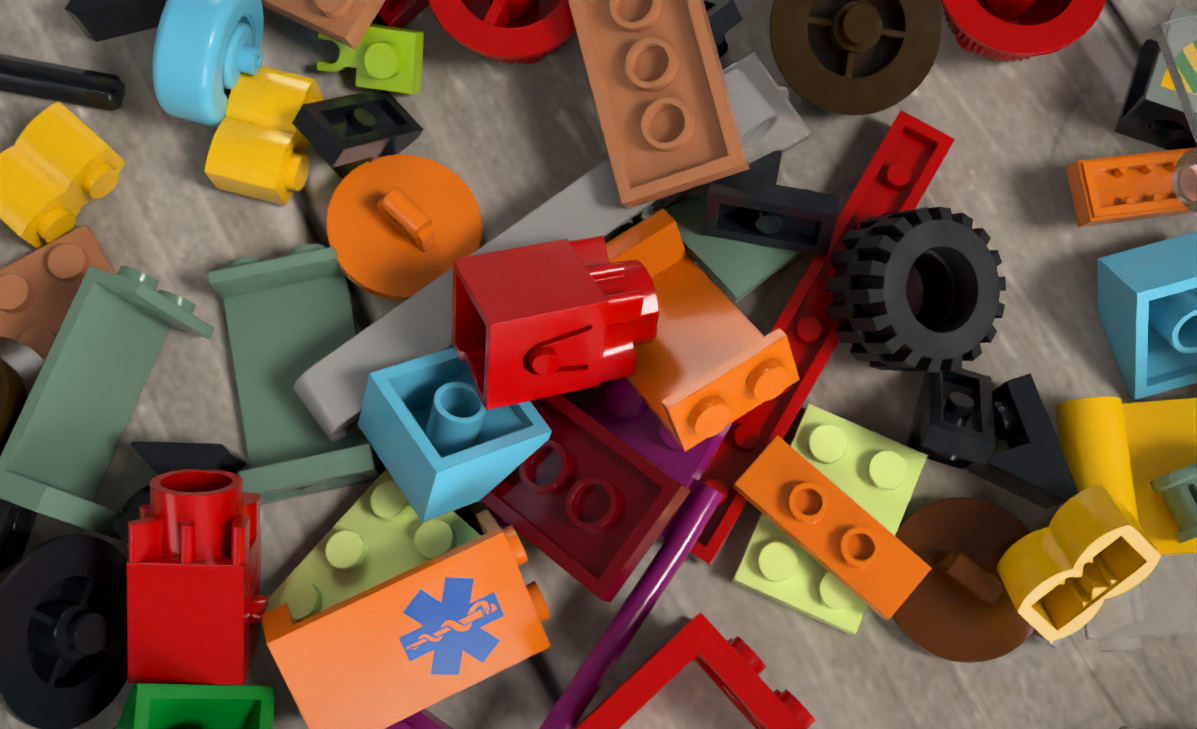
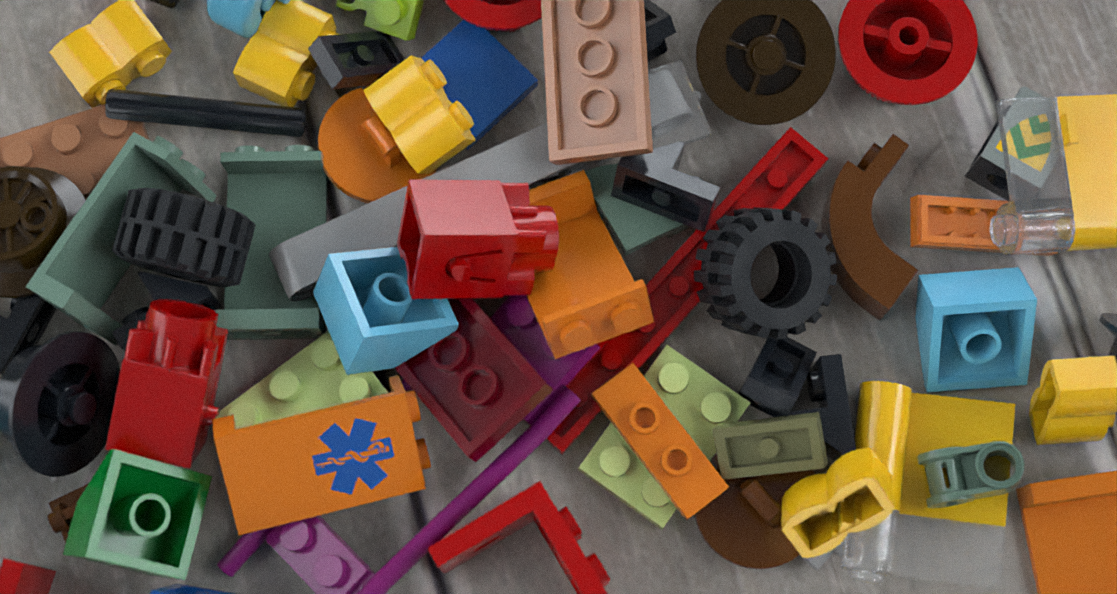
camera: 10 degrees right, 0 degrees up
none -> black axle [105,89,306,137]
none -> black tyre [112,187,256,287]
none -> yellow brick [363,55,476,175]
none -> blue tile [421,20,538,151]
none -> olive plate [713,412,828,480]
none -> reddish brown arch [821,134,918,321]

